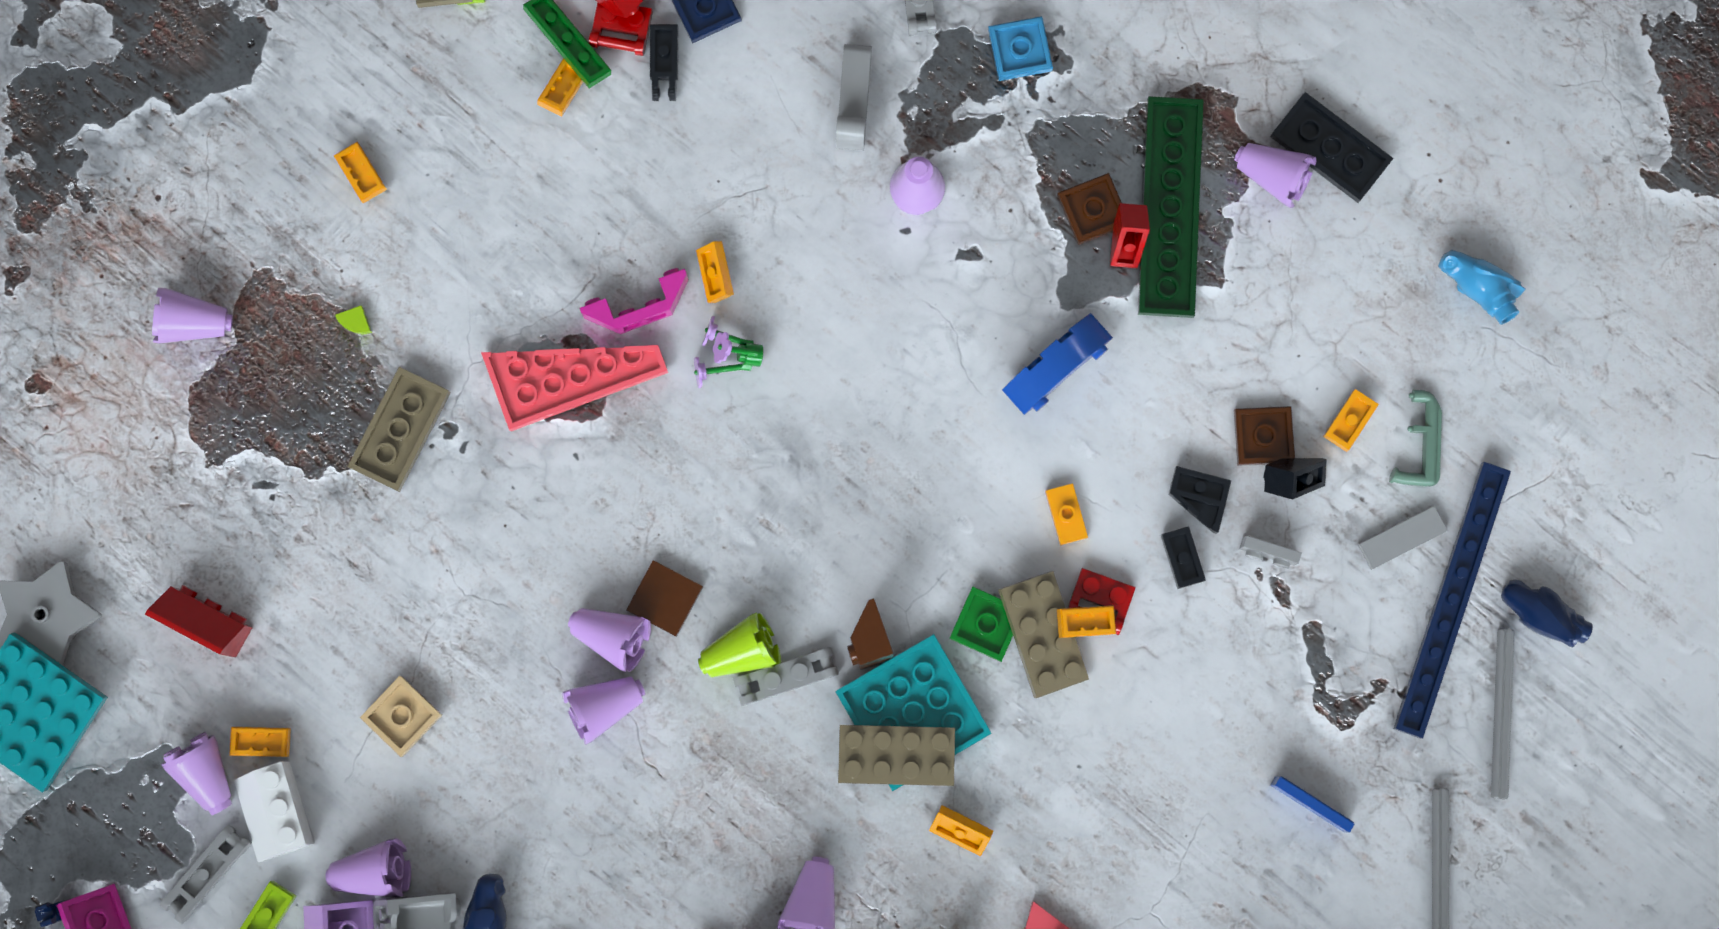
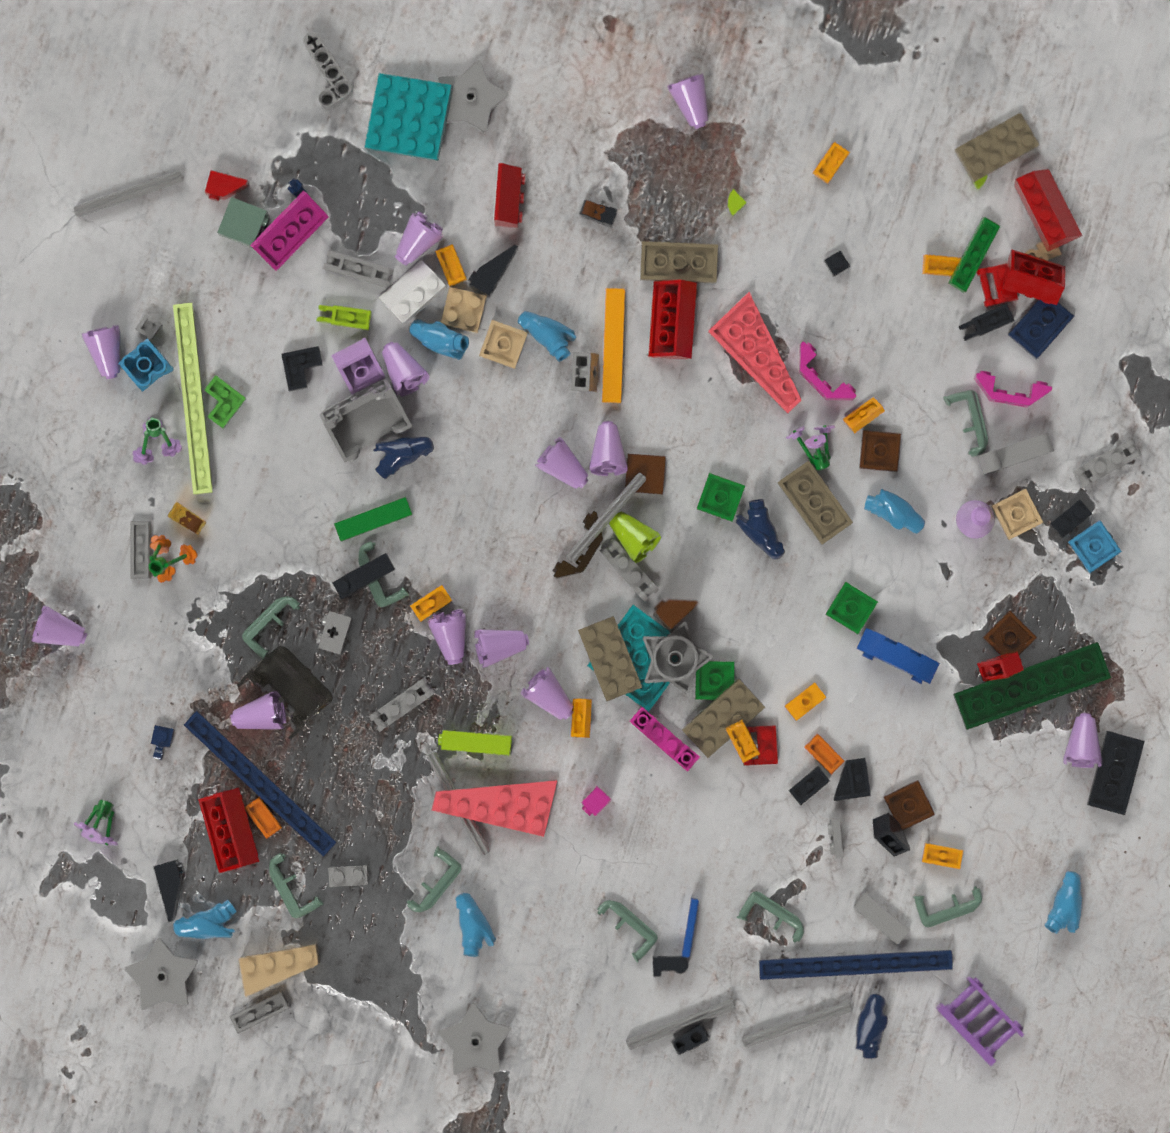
camera: 65 degrees right, 5 degrees up
none -> dark azure animal [409,319,469,360]
none -> tan plate [441,287,487,333]
none -> black slope [468,244,518,298]
none -> dark azure animal [517,311,576,362]
none -> lavender cone [521,667,573,720]
none -> dark brown slope [552,511,603,579]
none -> light grey axle [566,473,646,562]
none -> light grey brick [571,352,599,392]
none -> leg [579,200,617,228]
none -> dark pink slope [581,786,611,816]
none -> sand green piece [597,900,658,963]
none -> light orange tile [602,288,625,403]
none -> dark pink slope [629,707,700,772]
none -> light grey plate [643,622,713,695]
none -> red slope [648,279,697,359]
none -> black leg [652,956,688,977]
none -> black leg [671,1023,710,1055]
none -> green plate [696,473,745,522]
none -> dark blue animal [736,499,785,560]
none -> sand green piece [736,891,804,943]
none -> dark tan plate [777,460,853,545]
none -> orange tile [804,734,845,774]
none -> black plate [824,250,850,277]
none -> green plate [825,582,878,635]
none -> reddish brown tile [859,430,901,472]
none -> dark azure animal [864,489,925,533]
none -> medium lavender fence [936,976,1025,1066]
none -> sand green piece [943,390,988,457]
none -> dark pink slope [974,371,1052,408]
none -> tan plate [991,489,1043,540]
none -> black plate [1050,499,1092,538]

